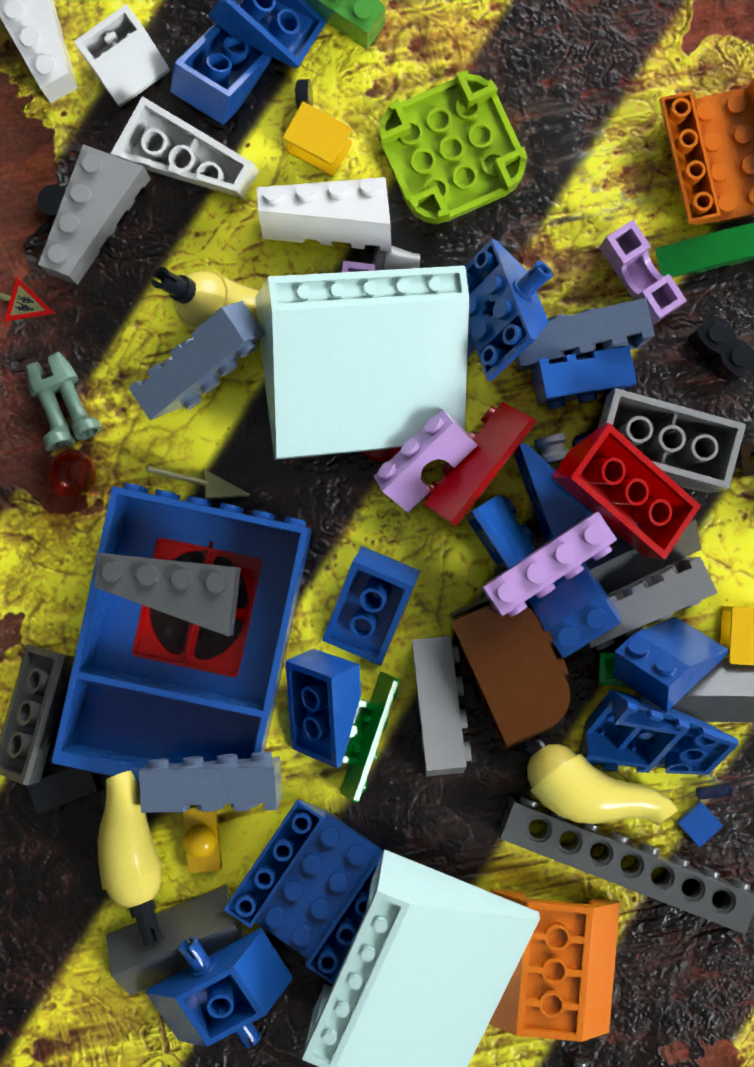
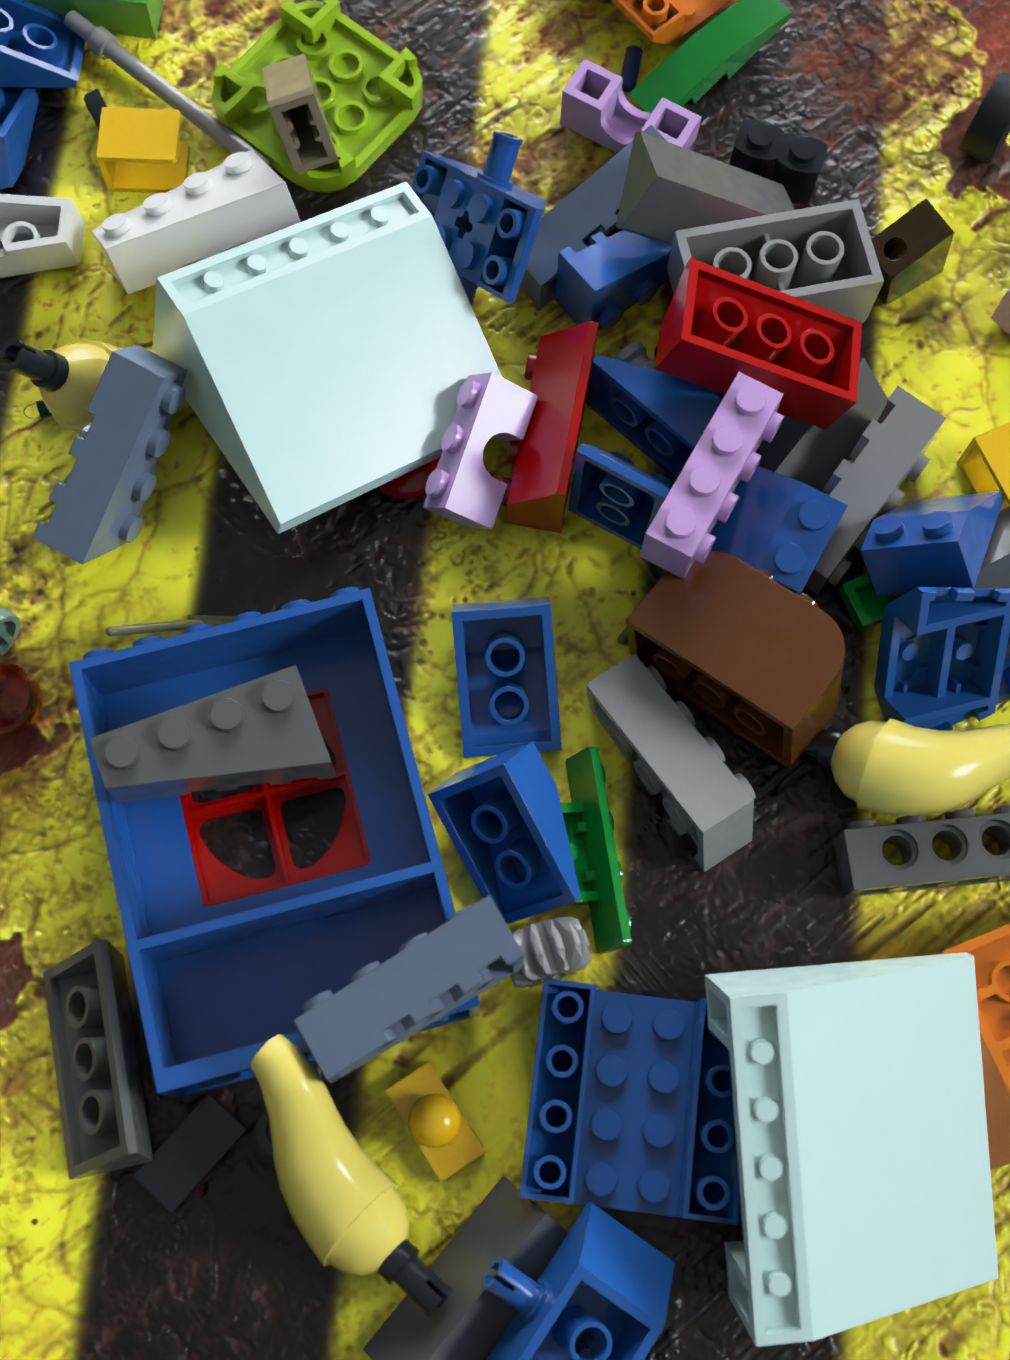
camera: 30 degrees left, 15 degrees down
none -> light grey bar [64,10,274,169]
none -> dark tan slope [263,53,338,175]
none -> light grey gear [510,916,591,988]
none -> dark grey slope [616,132,795,246]
none -> clear blue piece [621,39,643,98]

